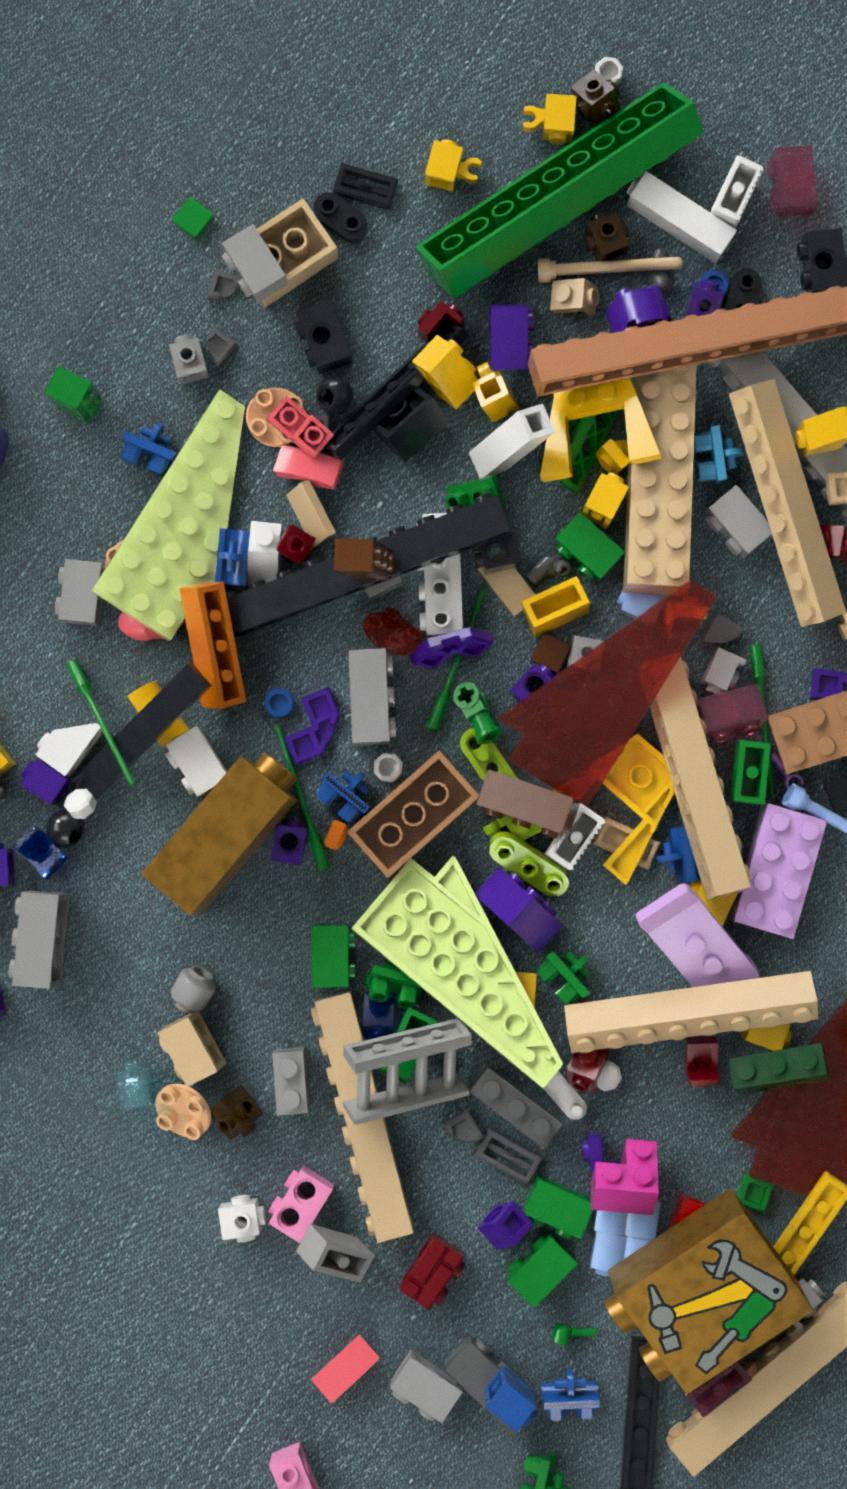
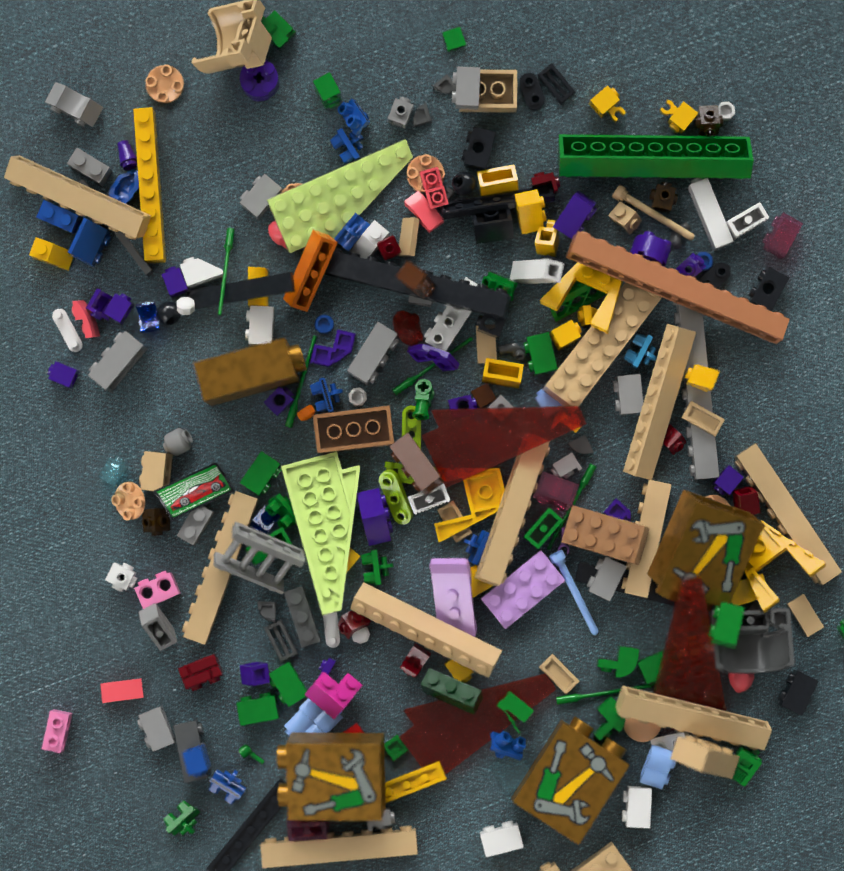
camera: 30 degrees right, 0 degrees up
none -> sticker [154,463,234,520]
none -> blue hips [337,99,370,136]
none -> yellow brick [477,165,519,196]

